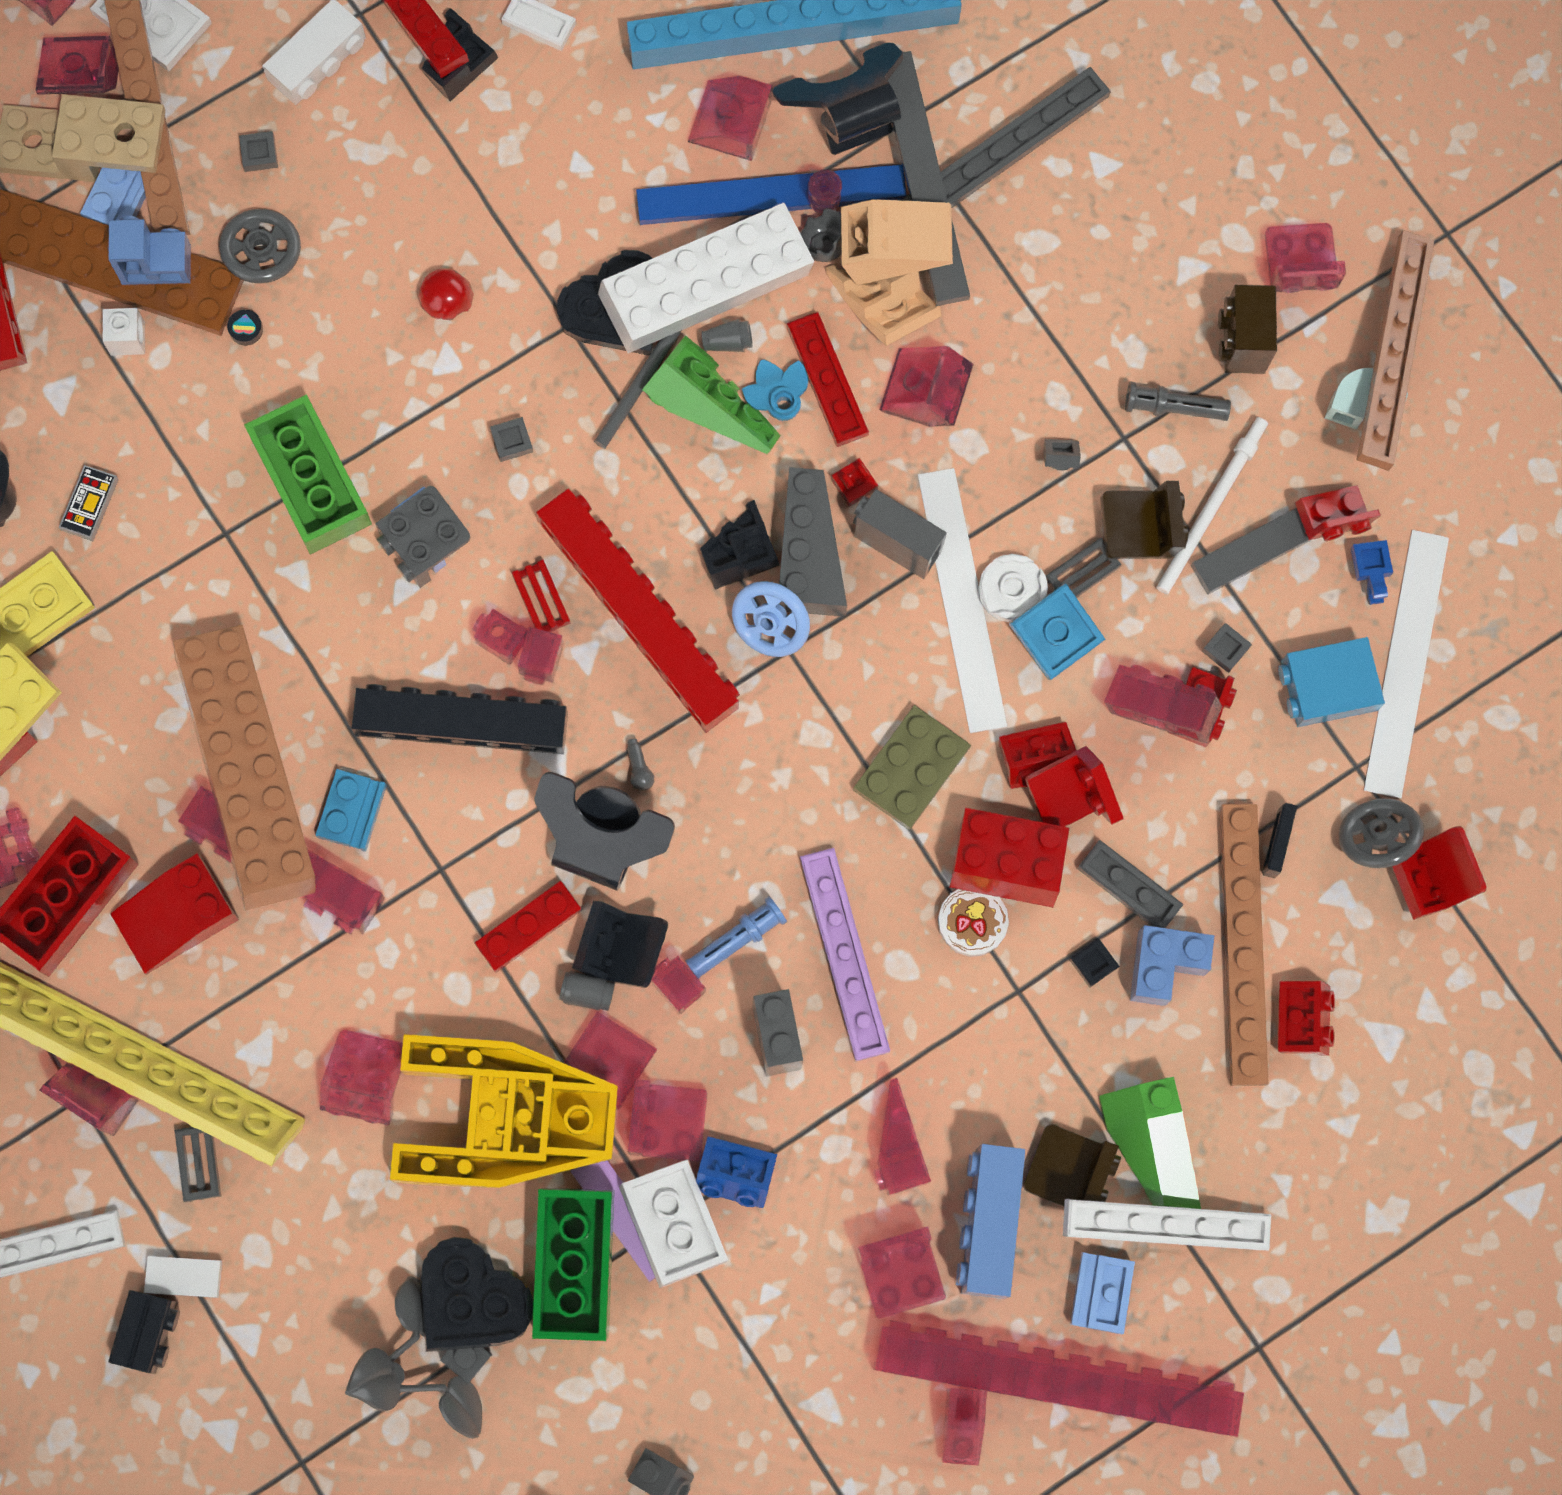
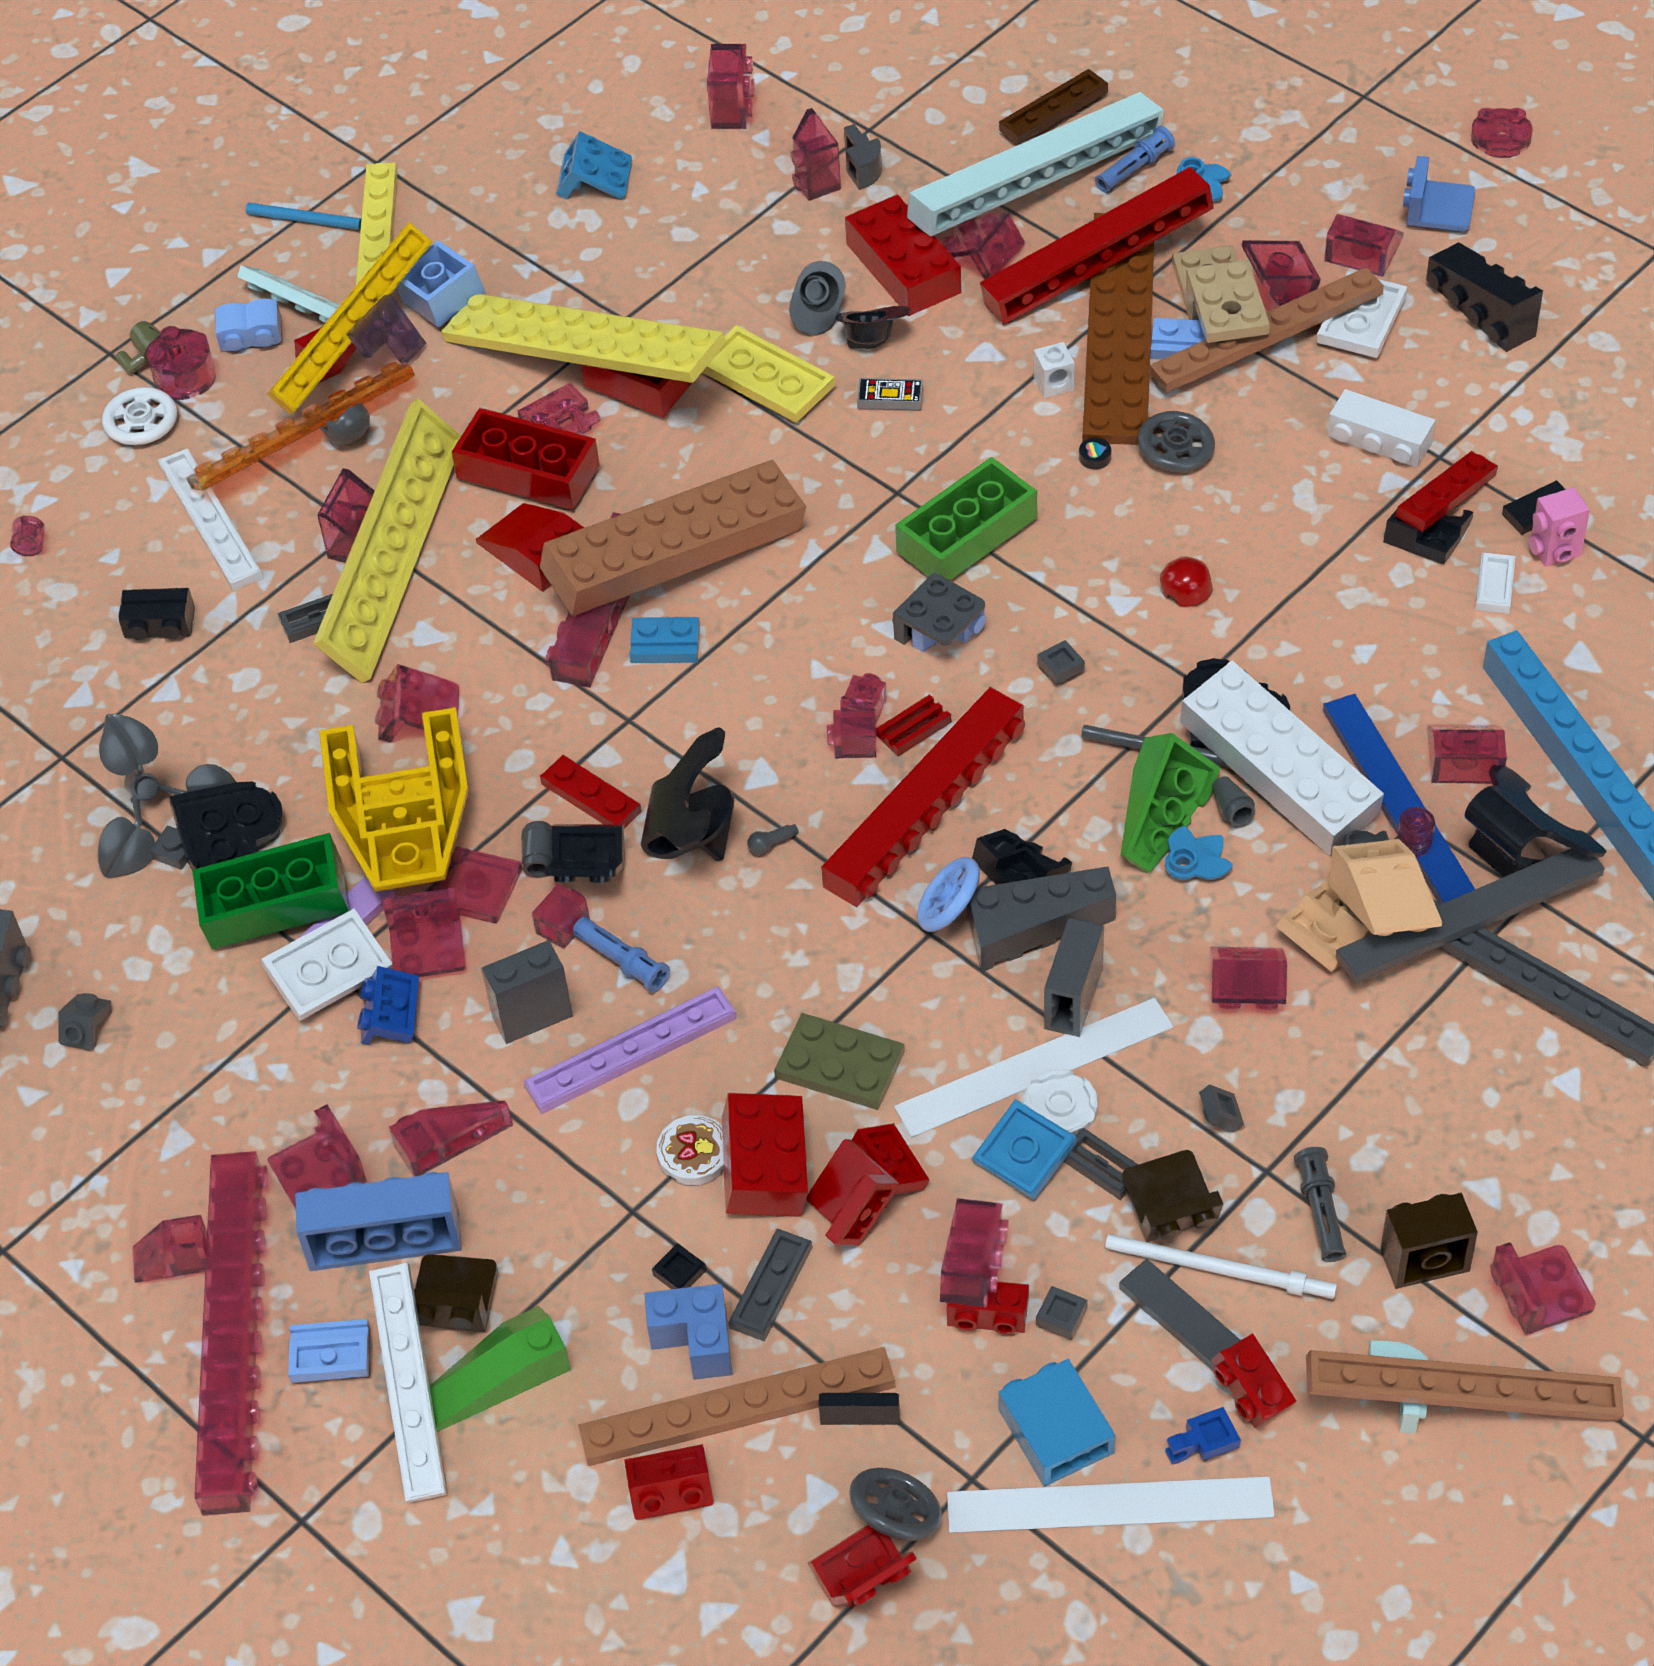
camera: 85 degrees right, 25 degrees down
medium blue brick [108,216,191,285] -> none
white tile [144,1256,222,1298] -> none
dark grey plate [239,131,278,172] -> none
black brick [351,684,568,754] -> none
red tile [787,312,869,447] -> none
red tile [831,458,879,507] -> none

